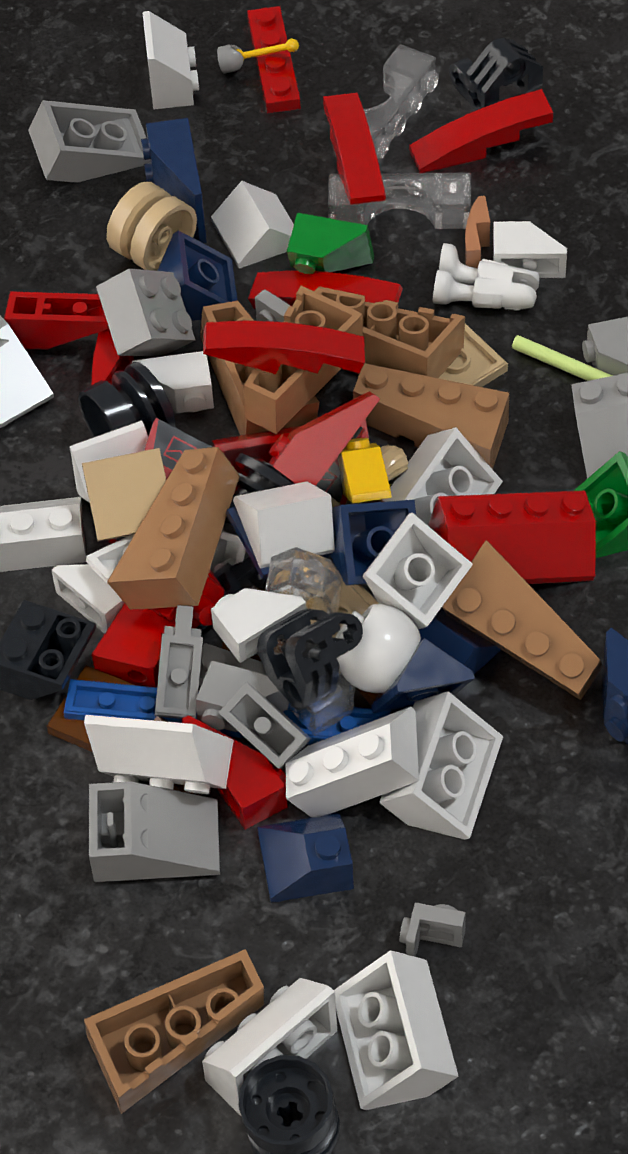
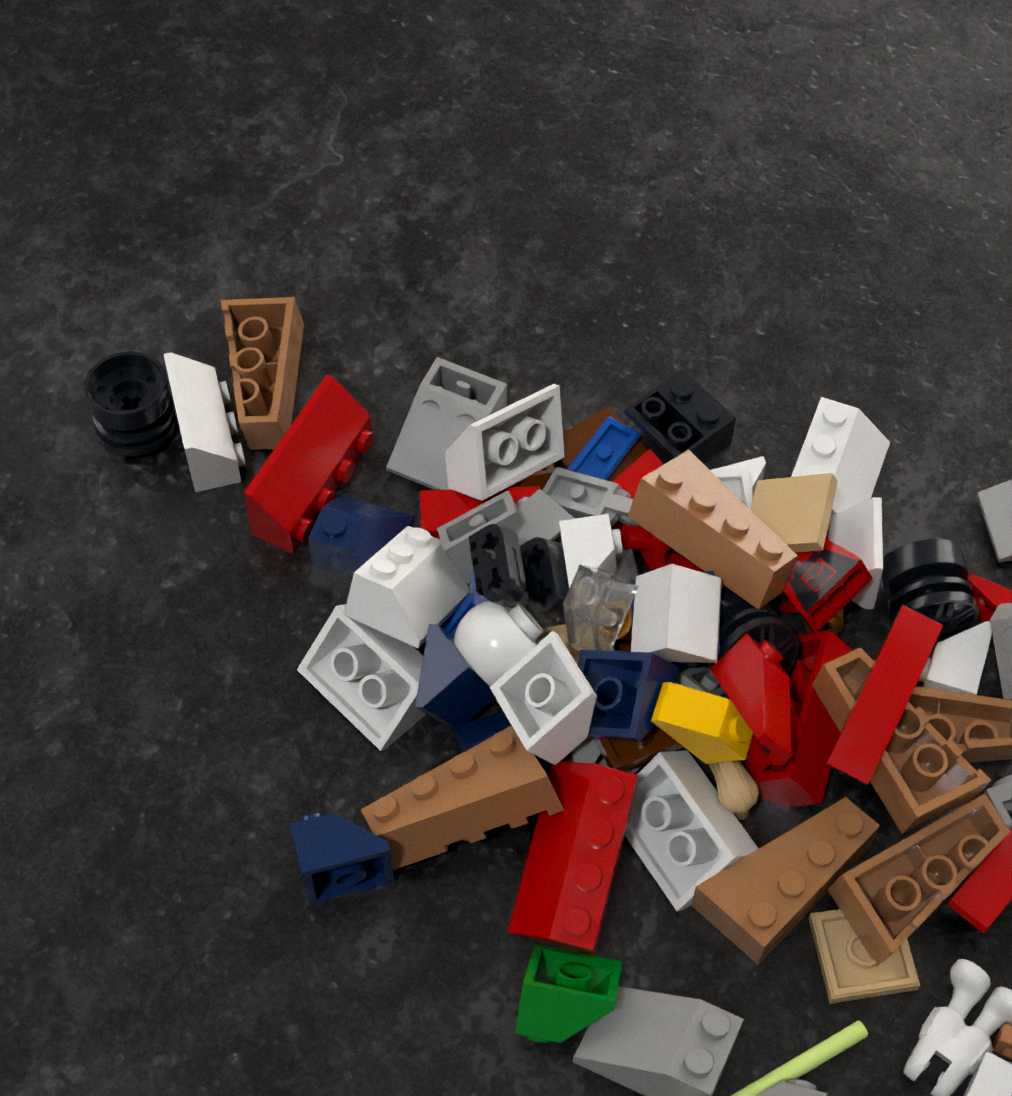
camera: 115 degrees right, 5 degrees up
white slope [334,950,459,1110] -> none
light grey bracket [399,902,466,957] -> none
none -> red slope [244,375,374,554]

